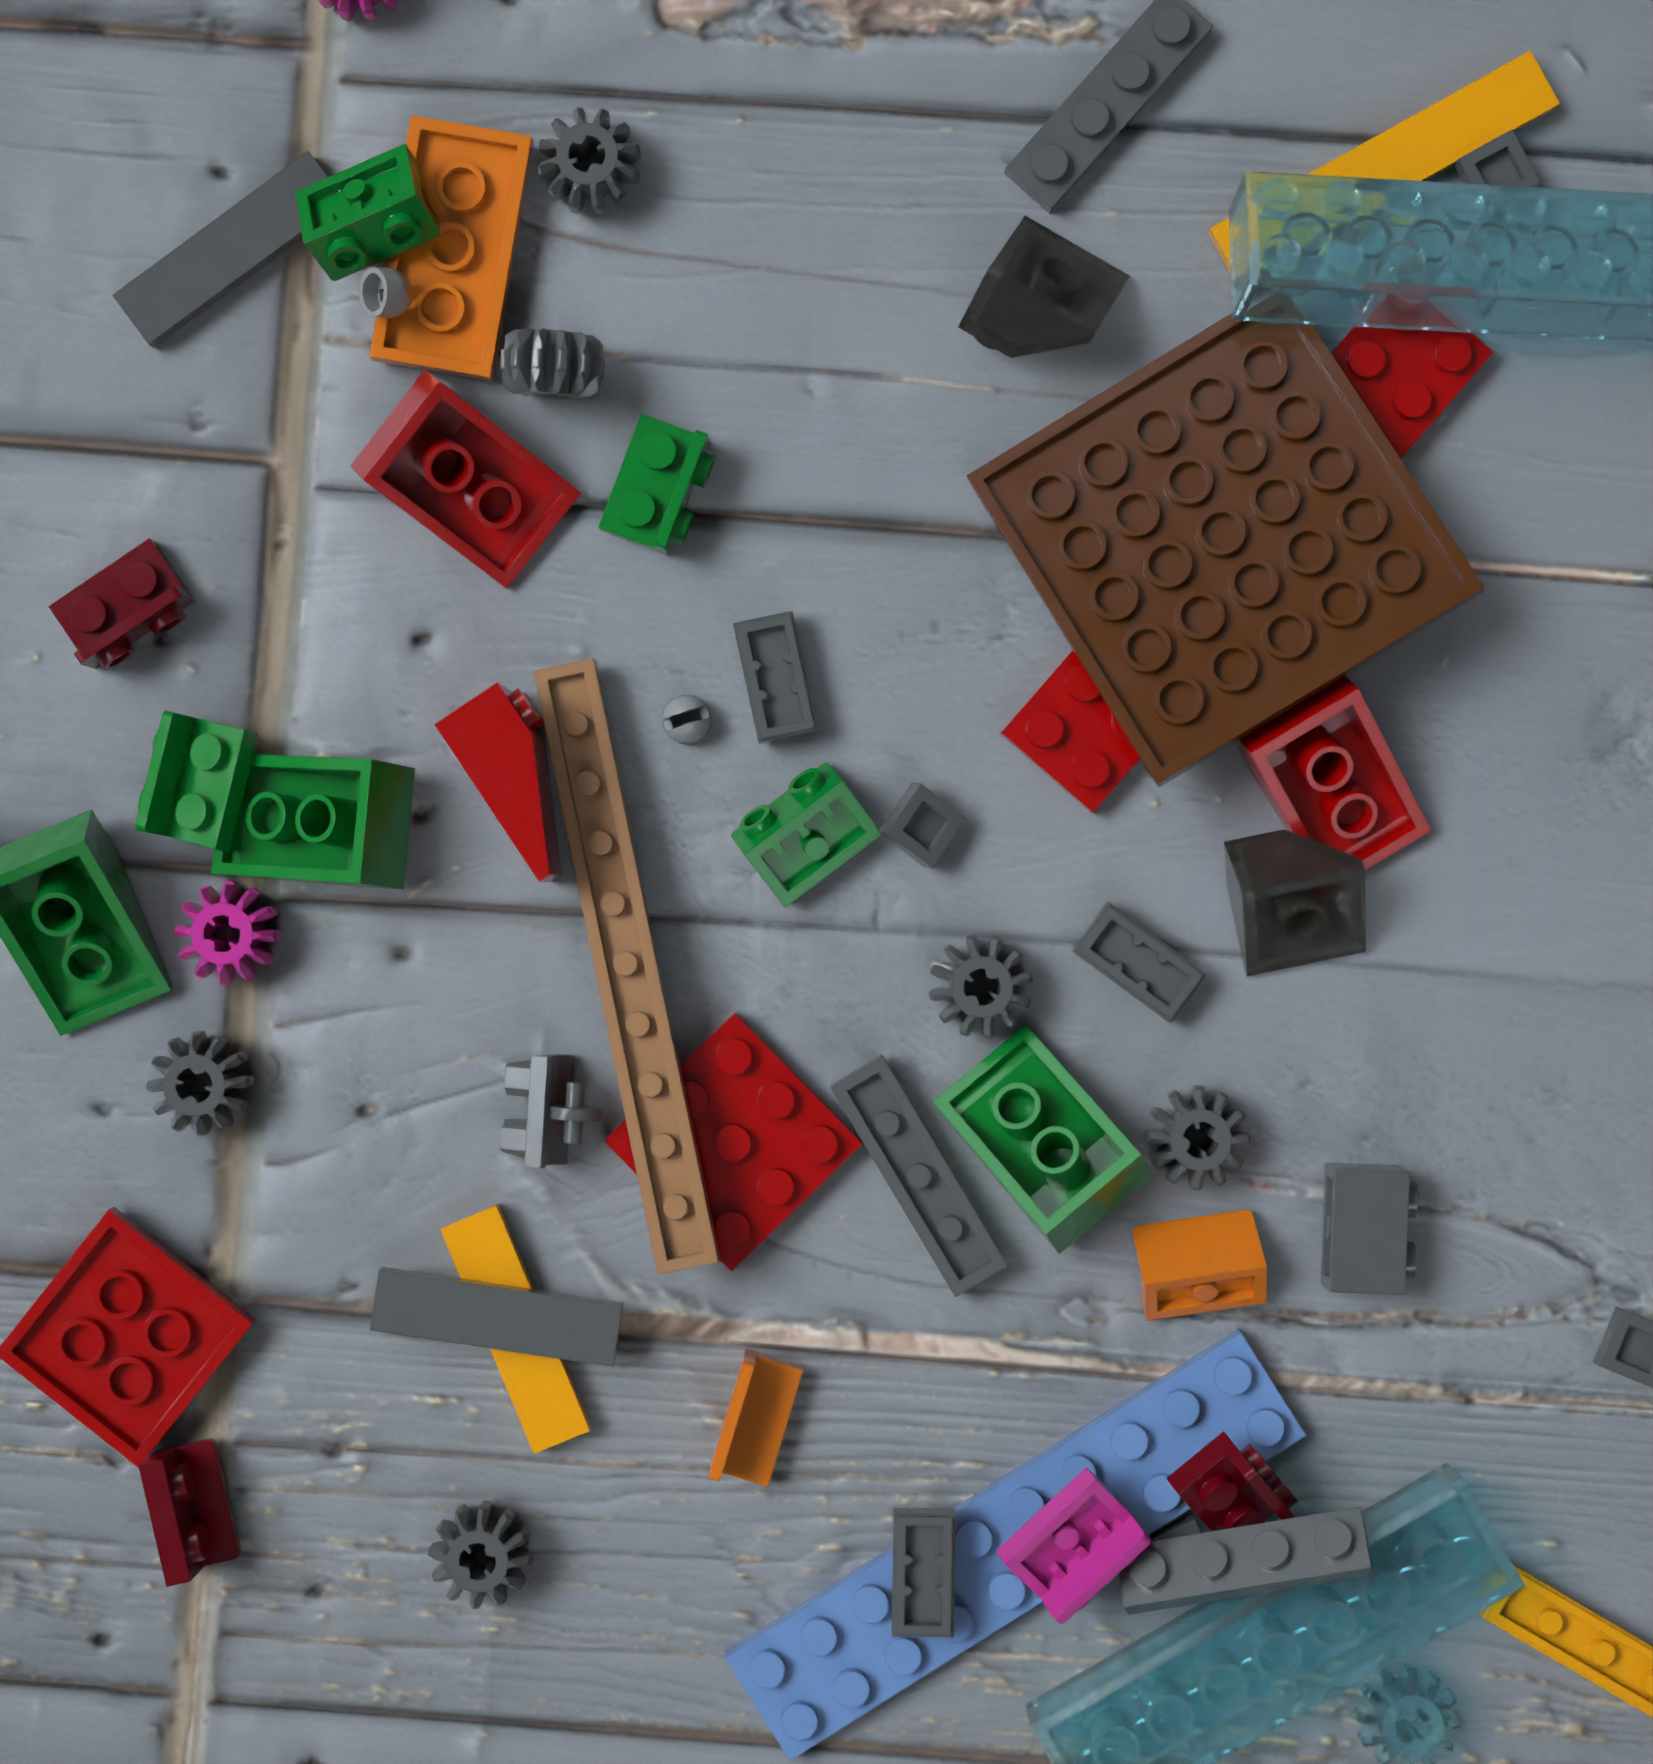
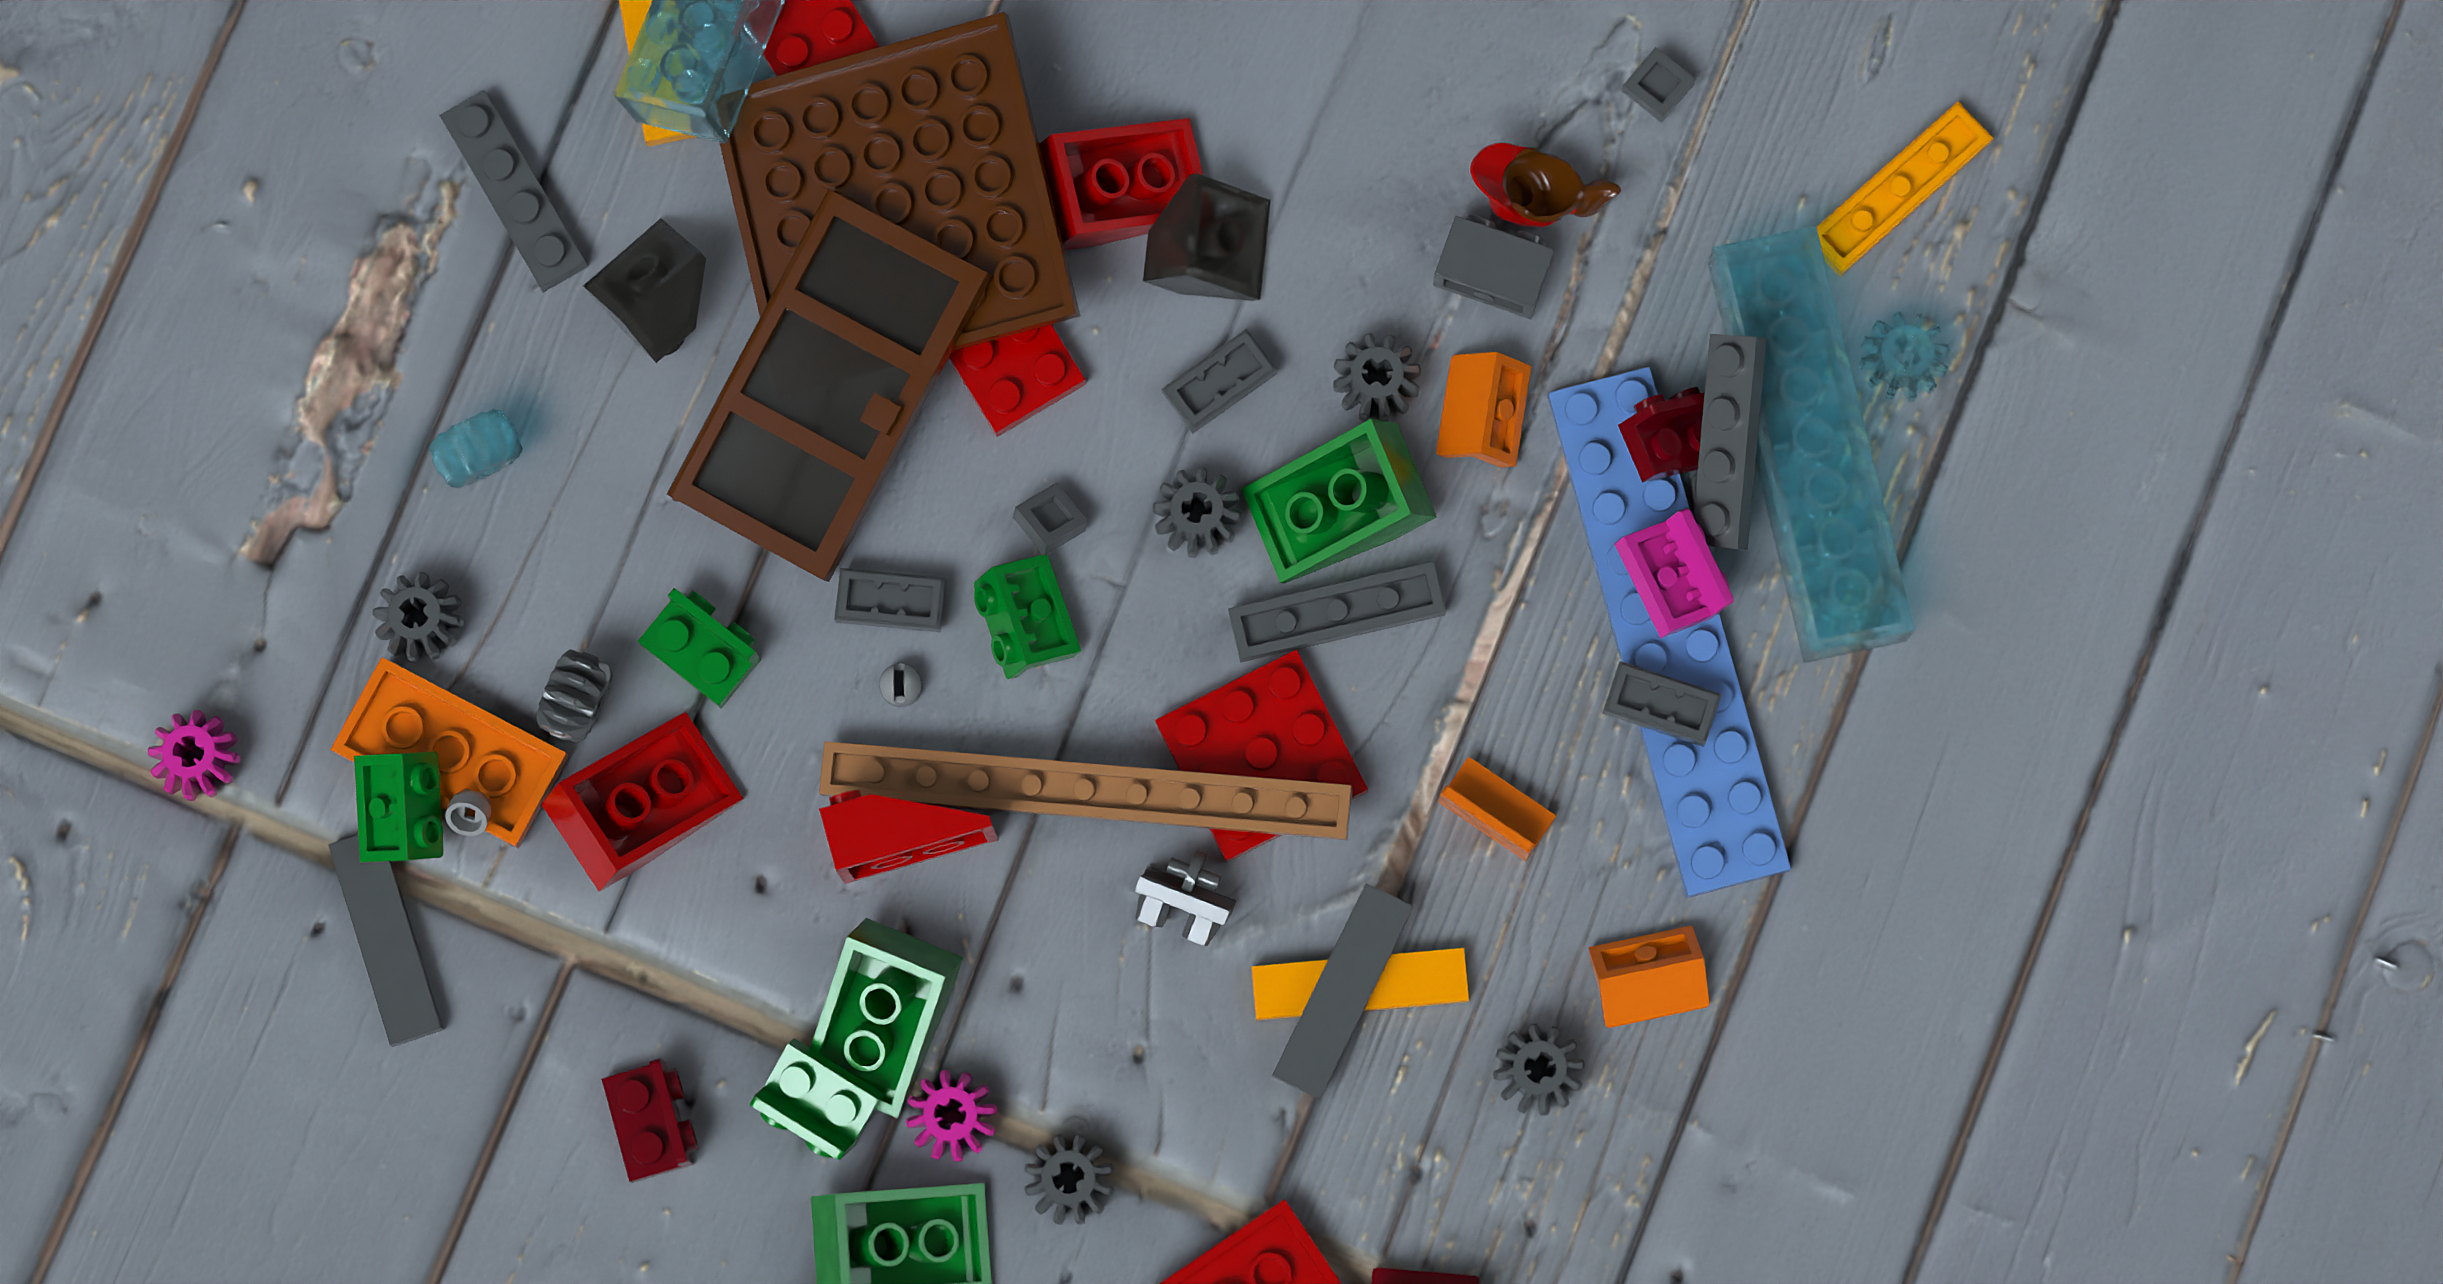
camera: 65 degrees left, 10 degrees down
none -> clear light blue gear [429,409,523,488]
none -> door [667,189,992,582]
none -> reddish brown hair [1470,143,1621,227]
none -> orange panel [1588,925,1710,1028]

